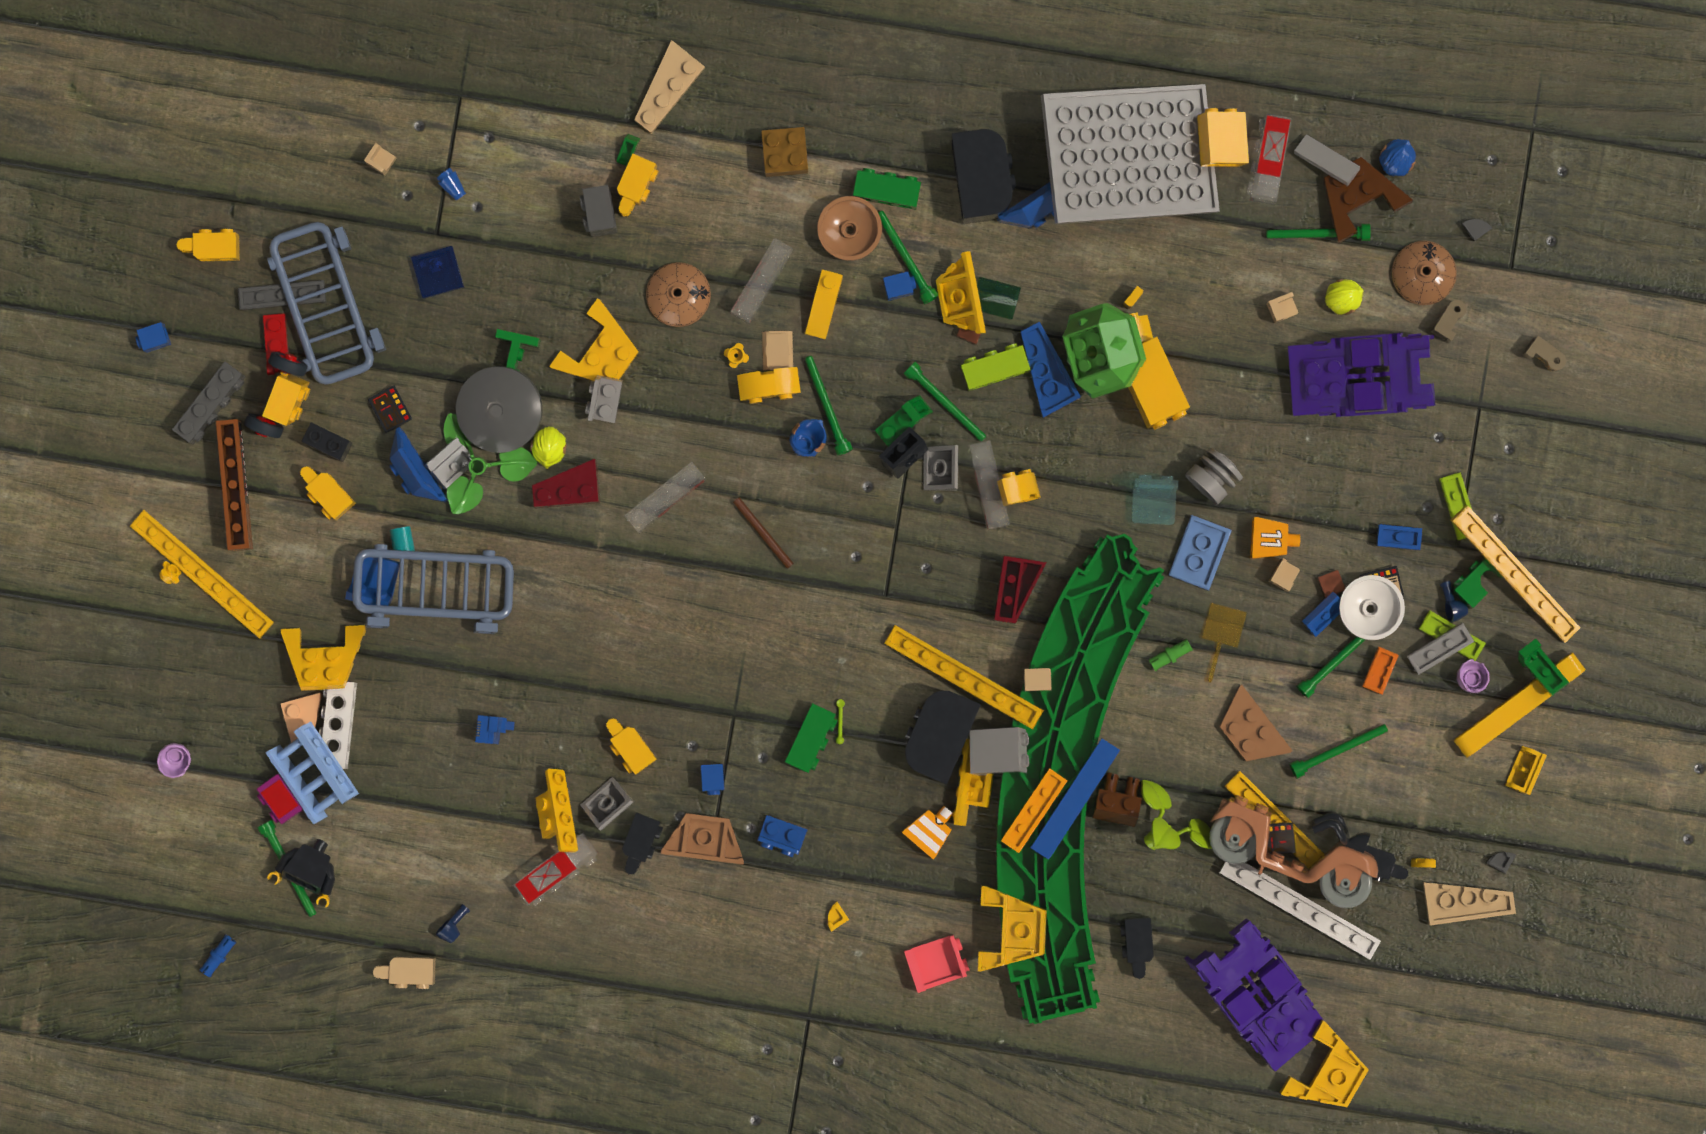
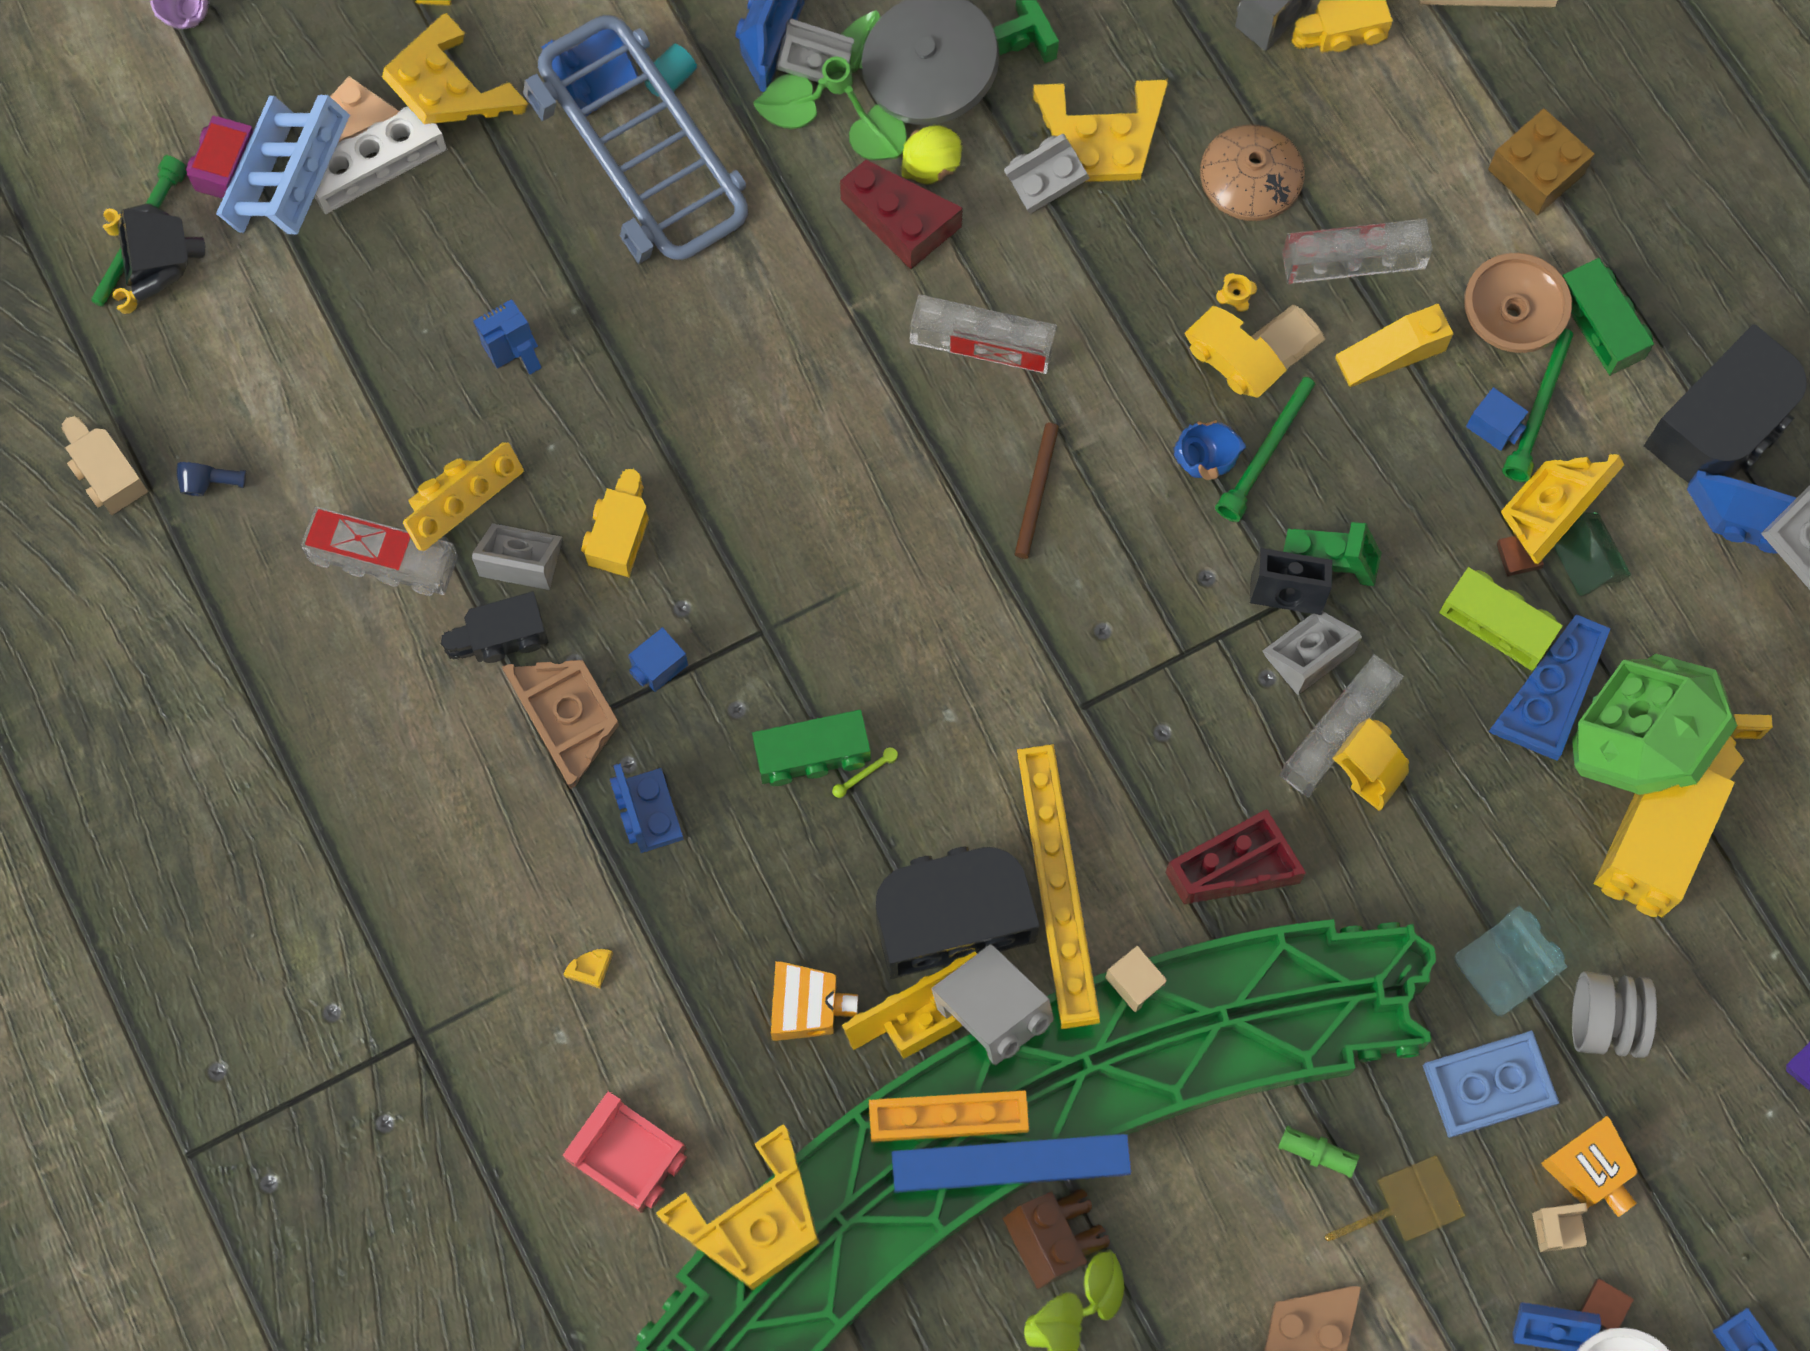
camera: 50 degrees right, 15 degrees down
green piece [904,362,986,441] -> none

